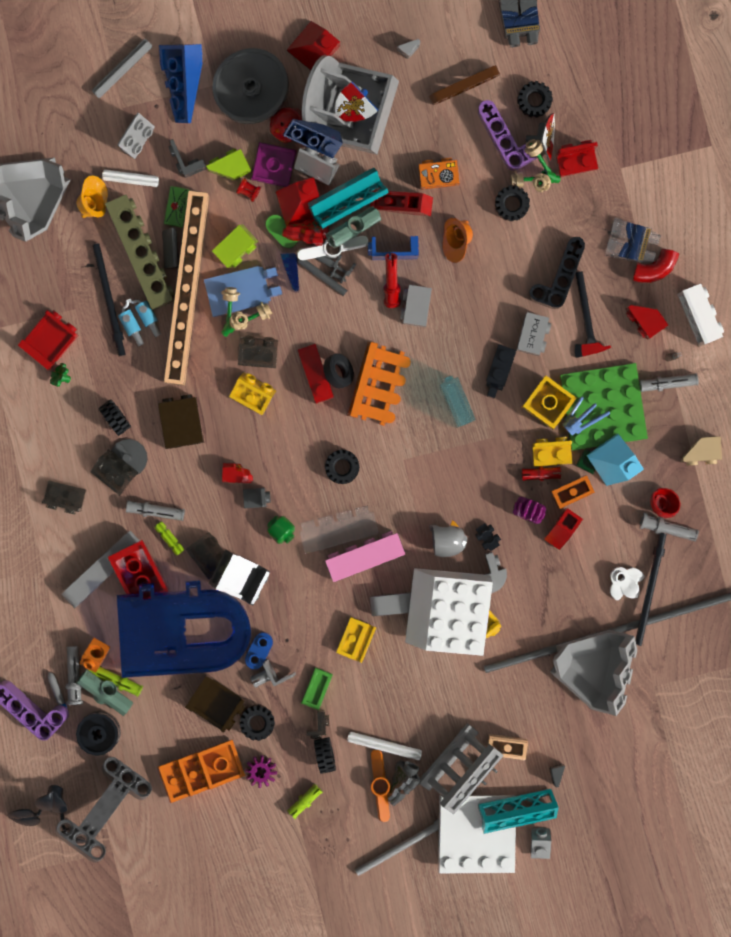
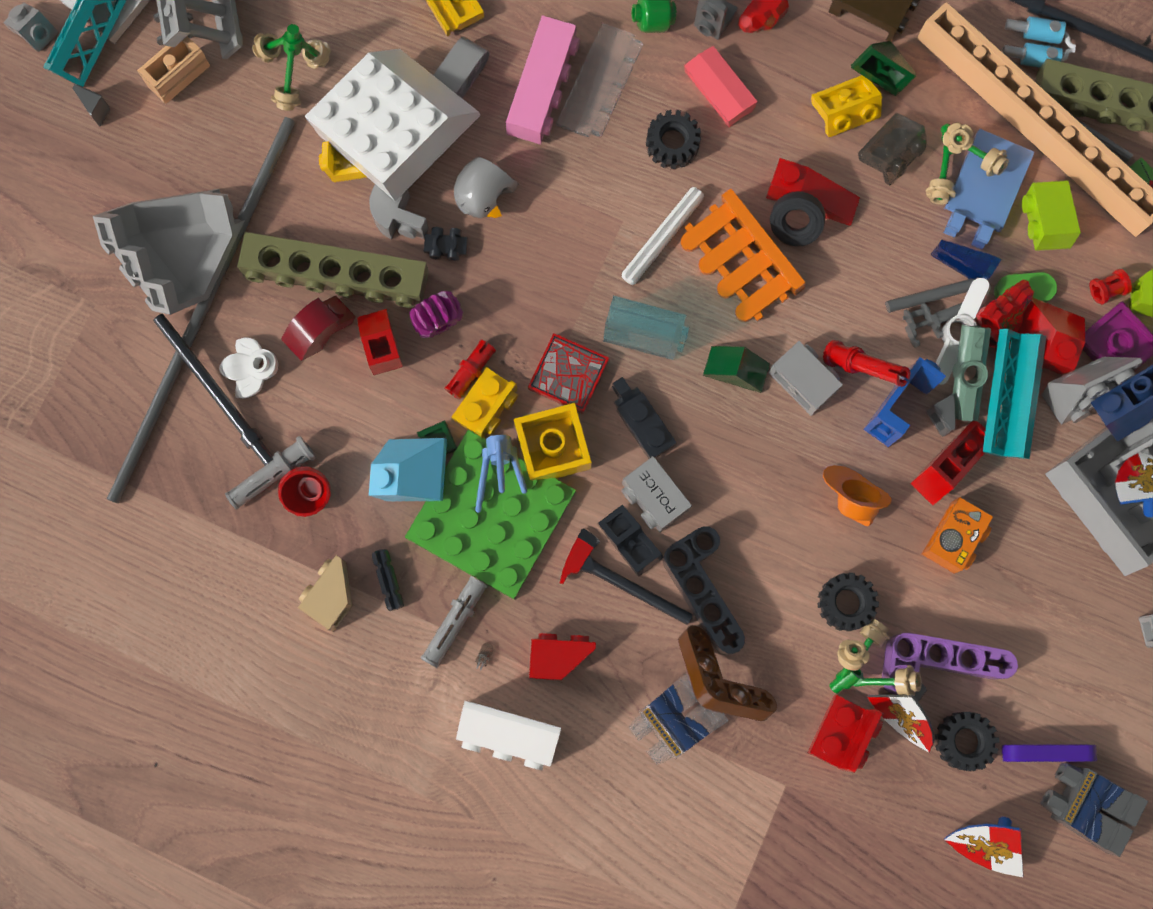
camera: 125 degrees right, 10 degrees down
reddish brown beam [429,65,500,105] -> none
orange brick [550,475,595,509] -> none
red cylinder [632,249,680,283] -> none
none -> olive brick [237,232,429,308]
none -> tan plant [252,24,331,111]
none -> dark red brick [281,295,356,361]
none -> black axle [372,549,404,611]
none -> tile [528,333,609,414]
none -> black slope [598,504,663,577]
none -> white axle [622,187,704,285]
none -> reddish brown beam [678,625,777,721]
none -> coral piece [684,46,758,127]
none -> dark green slope [703,346,770,393]
none -> dark green slope [851,41,916,96]
none -> dark grey slope [927,394,955,437]
none -> shield [944,816,1024,877]
none -> dark purple beam [1002,744,1097,762]

